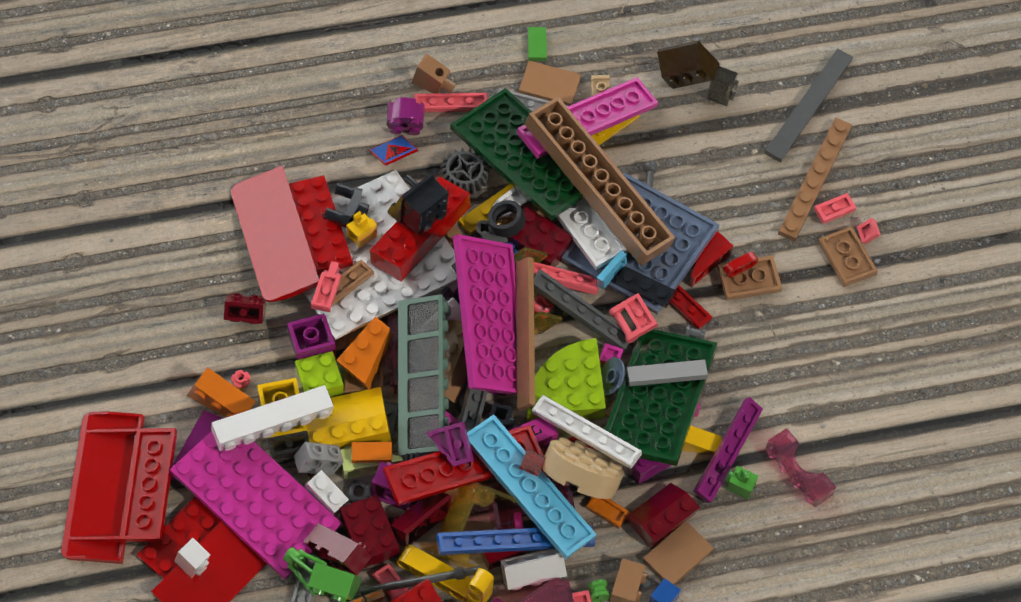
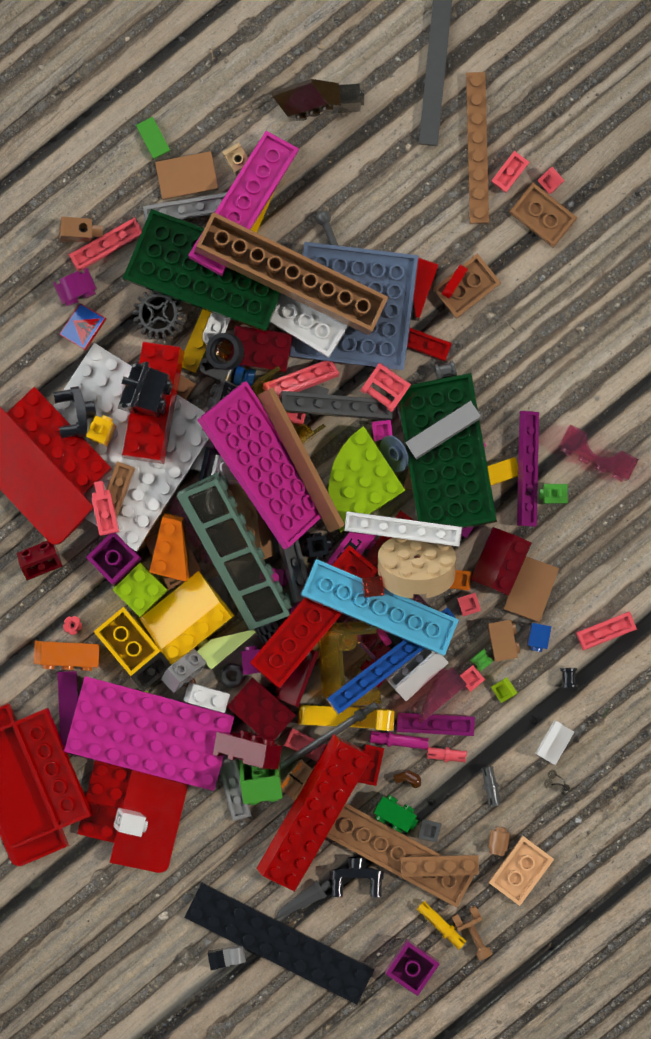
camera: 25 degrees left, 25 degrees up
white brick [211,385,333,451] -> none
bright green plant [283,547,327,596] -> none
orange tile [352,442,392,463] -> none
magenta wing [426,422,474,466] -> none
medium azure tile [597,250,627,289] -> none
black plate [616,266,675,308] -> none
none -> coral plate [457,592,481,616]

